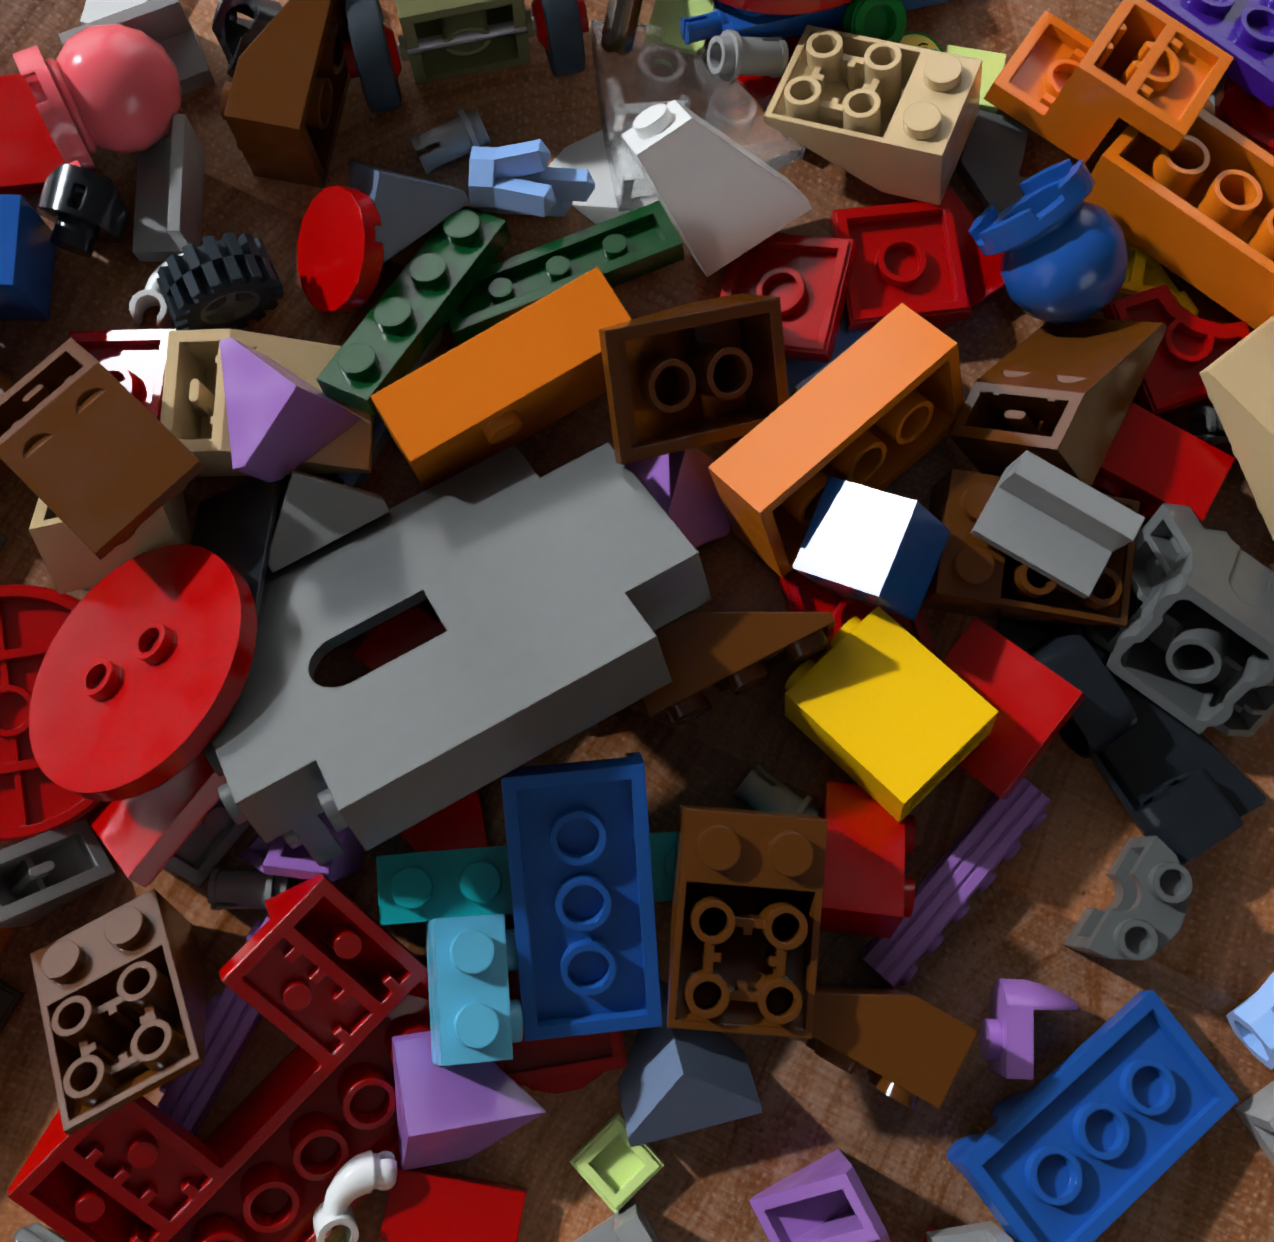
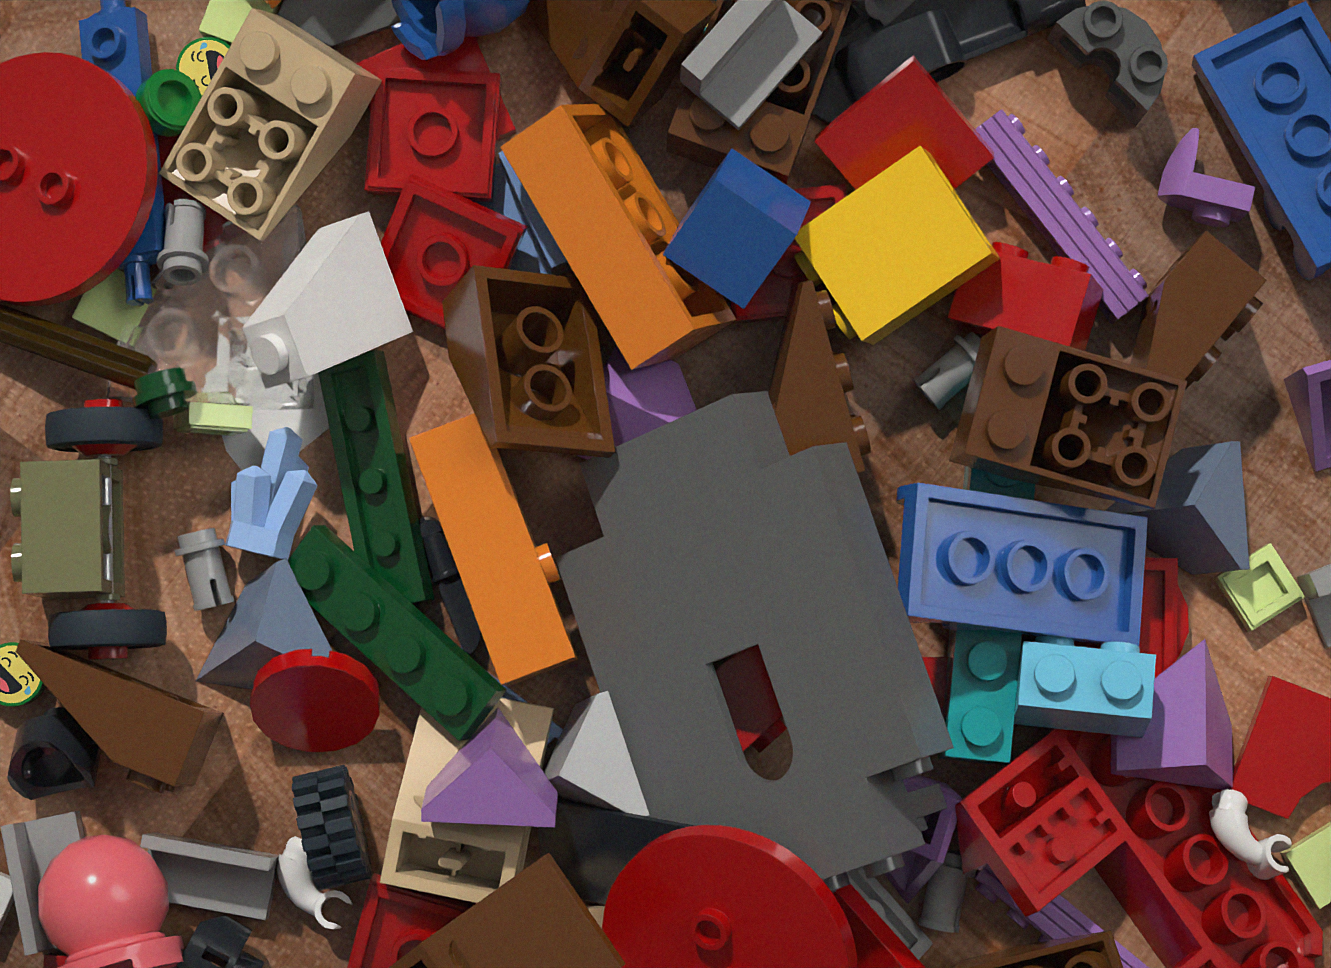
camera: 75 degrees left, 5 degrees up
none -> dark green plate [132,367,198,419]
none -> yellowish green tile [173,402,253,436]

